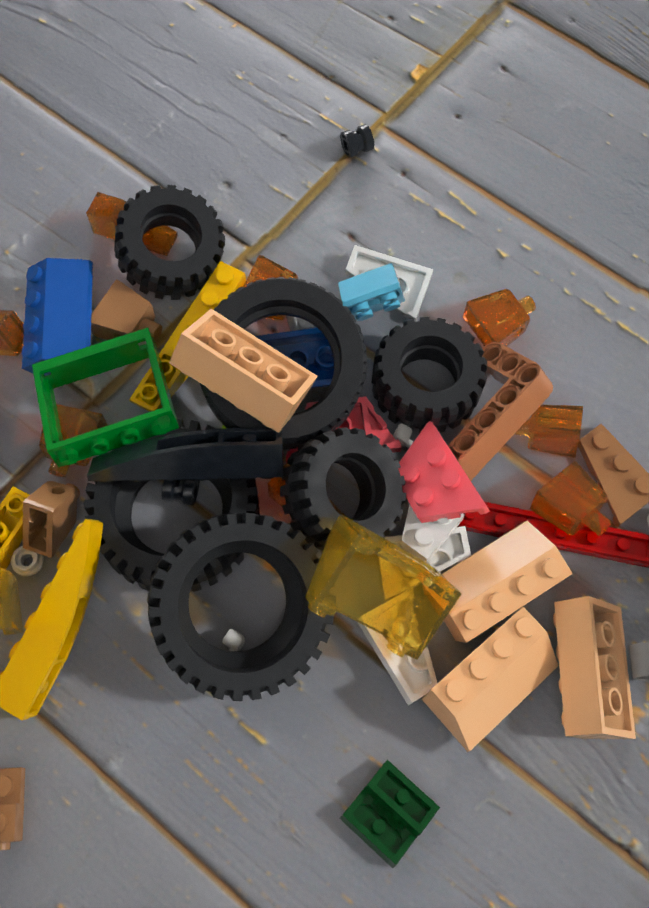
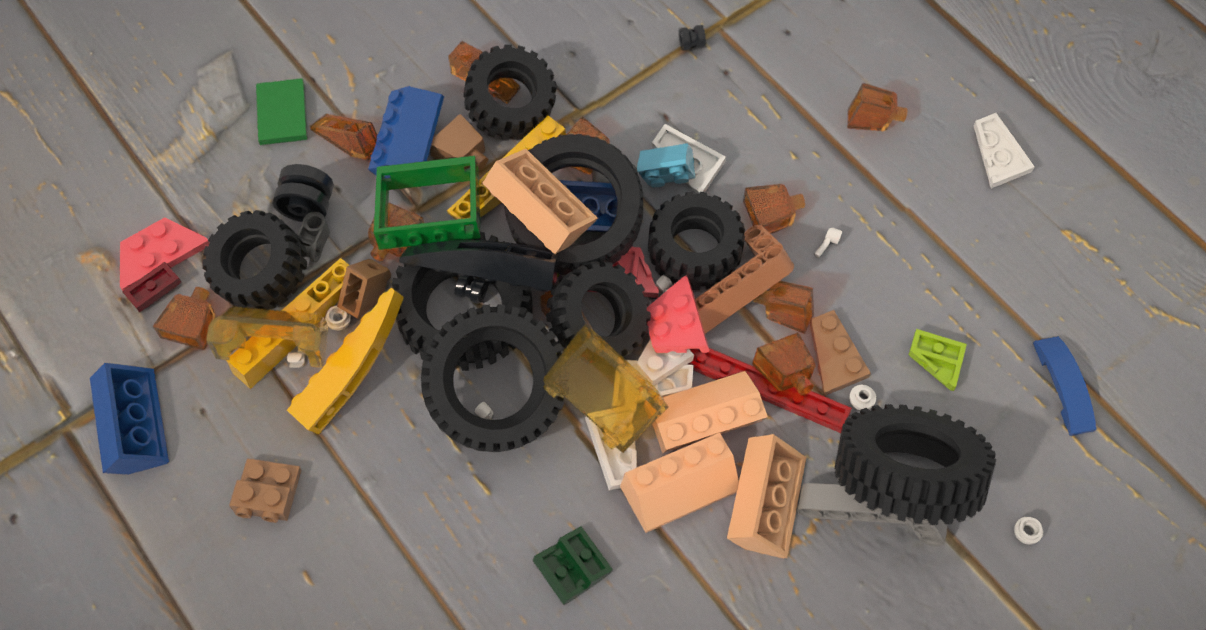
camera: 15 degrees right, 5 degrees down
none -> white hand [814,228,842,258]
none -> clear orange torso [847,83,907,131]

